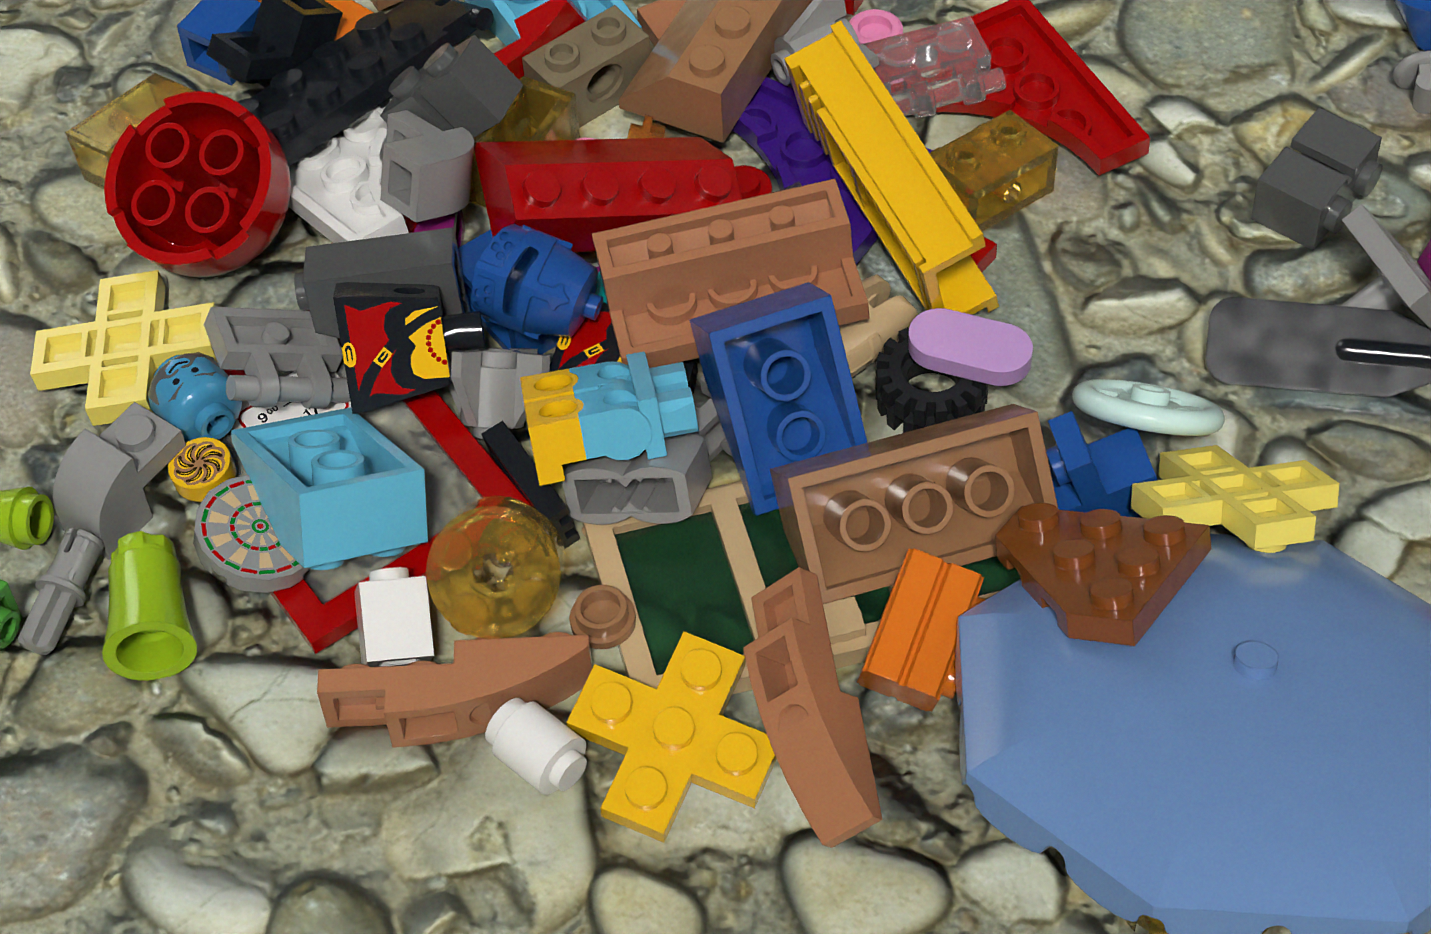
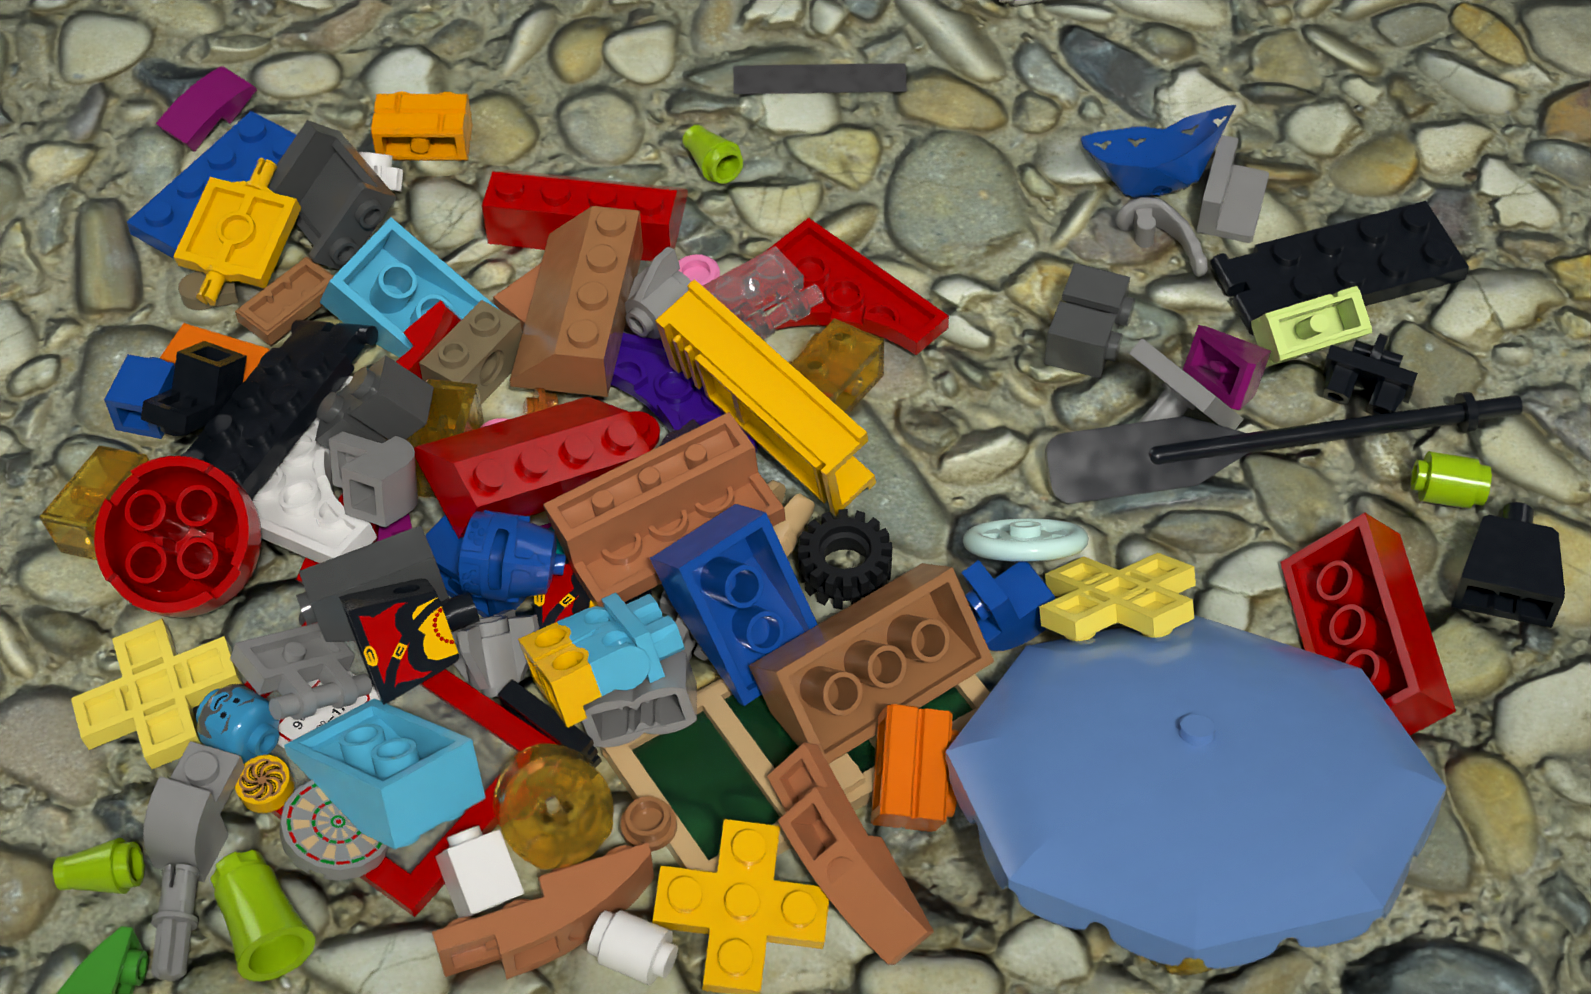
camera: 20 degrees left, 0 degrees up
lavender tile [908,308,1033,386] -> none
dark orange plate [995,503,1212,646] -> none

